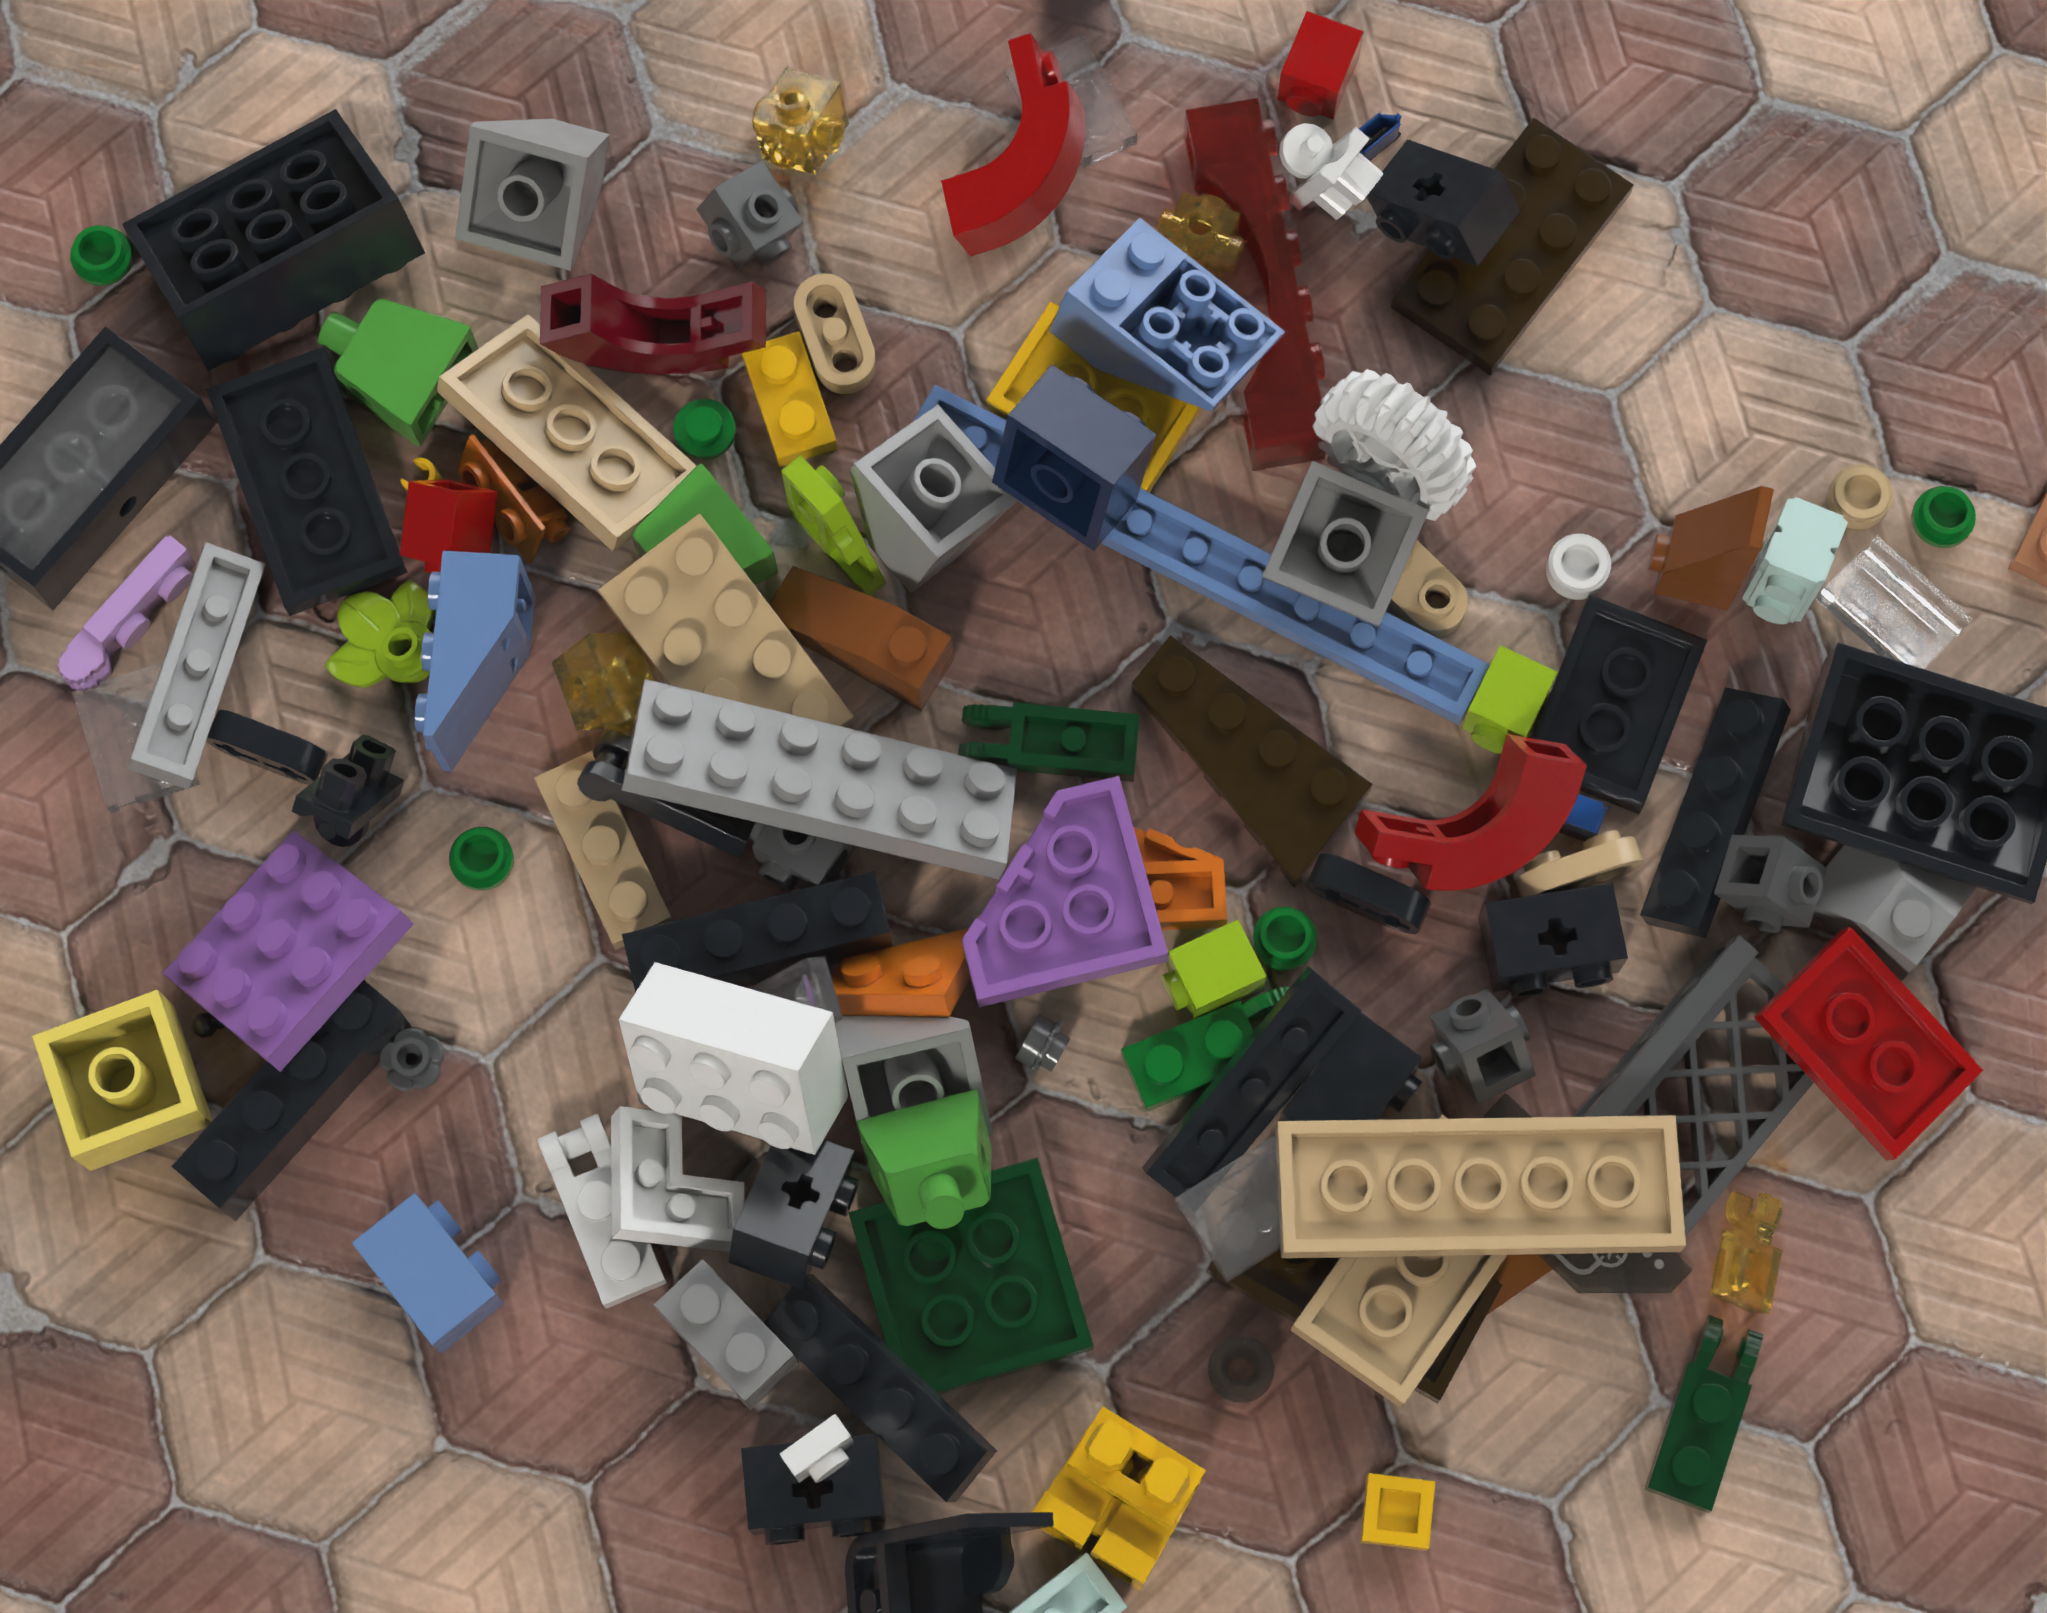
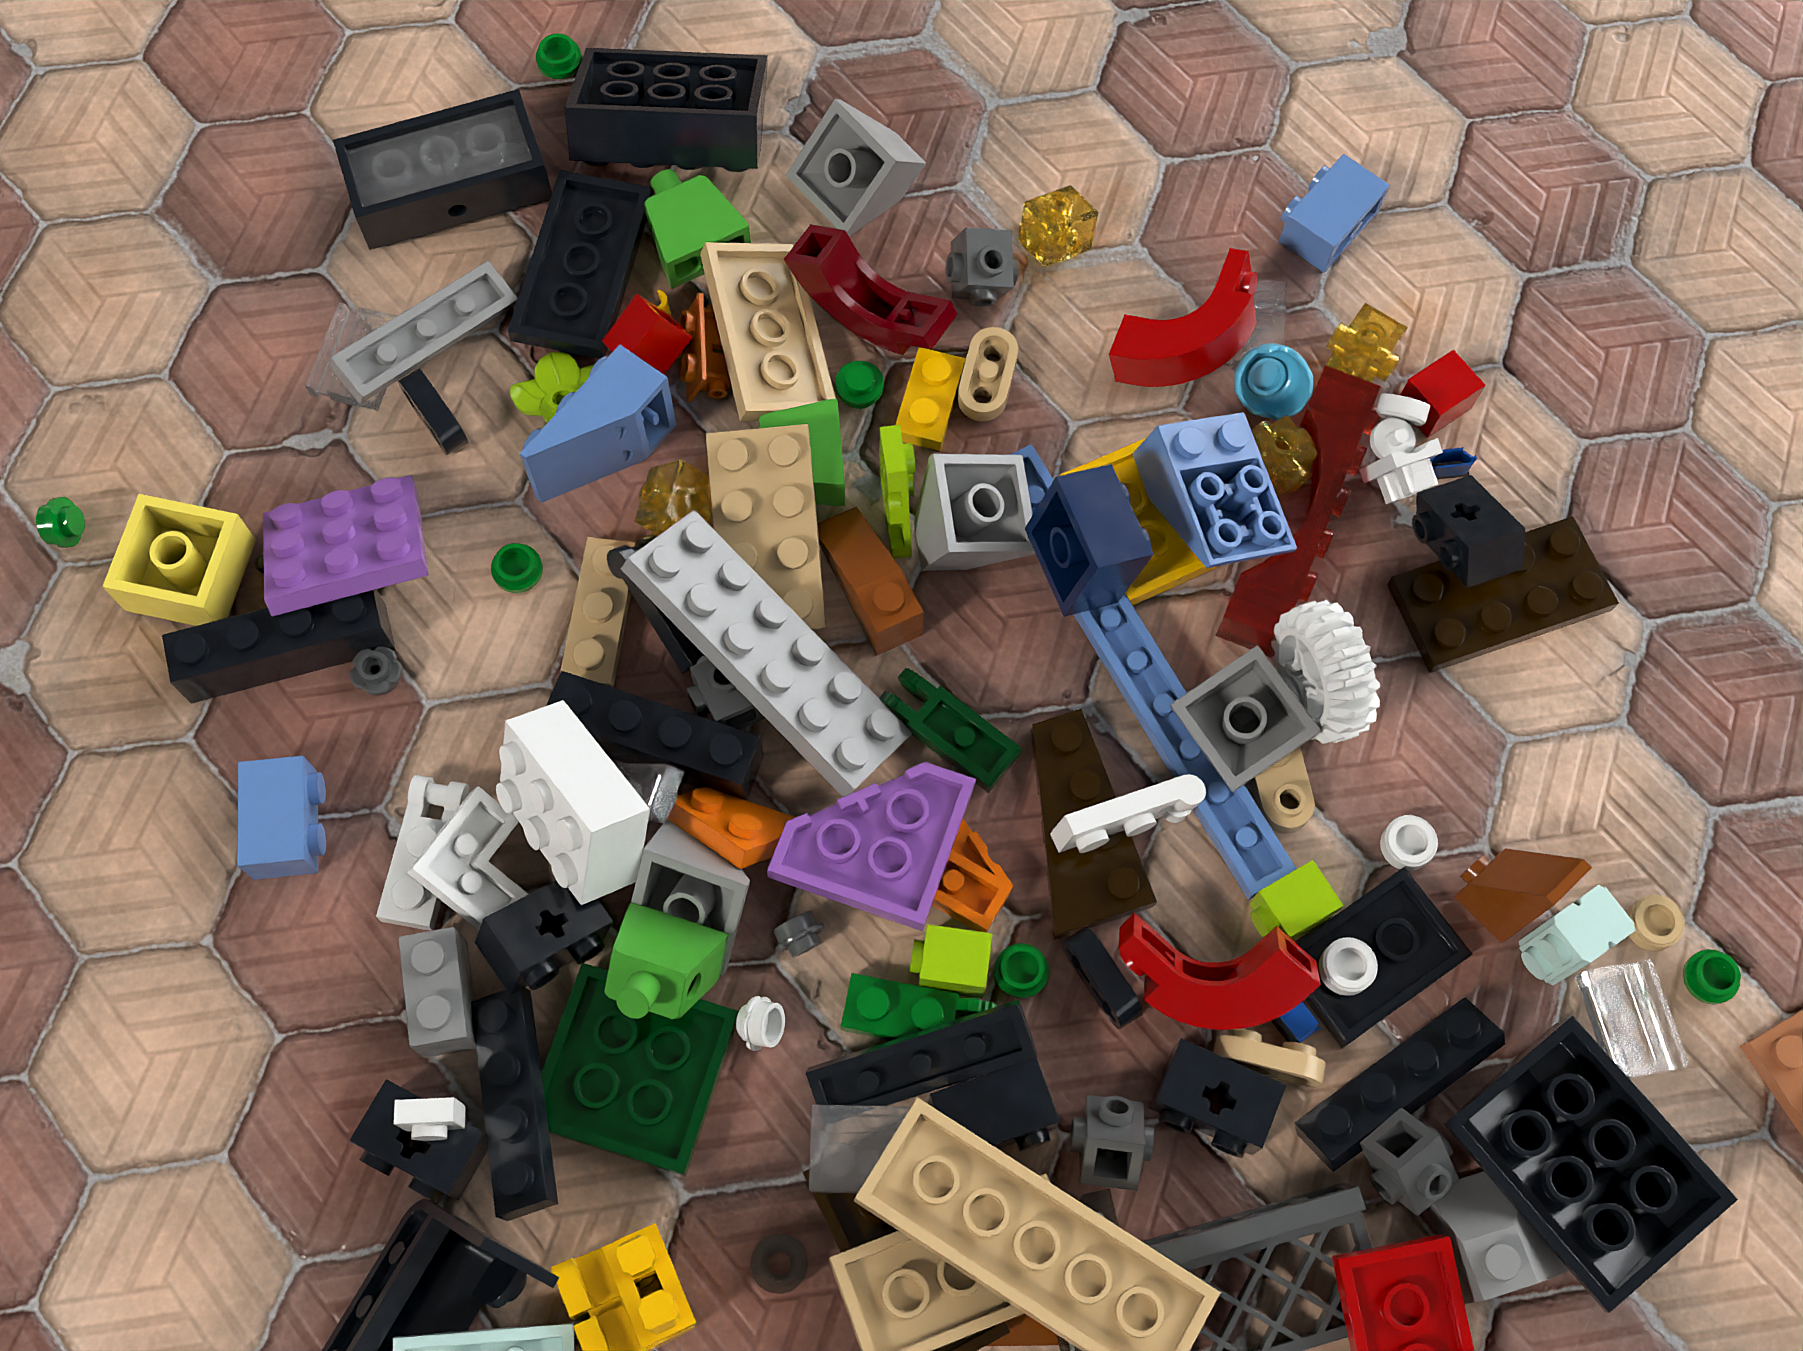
camera: 30 degrees right, 5 degrees down
lavender hinge [57,535,196,694] -> none
black hips [292,735,405,847] -> none
none -> white plate [736,996,785,1051]
none -> white plate [1050,774,1206,853]
none -> medium azure hair [1234,343,1313,422]
none -> white tile [1319,937,1378,996]
none -> clear yellow brick [1325,303,1408,394]
none -> white tile [1376,393,1430,426]

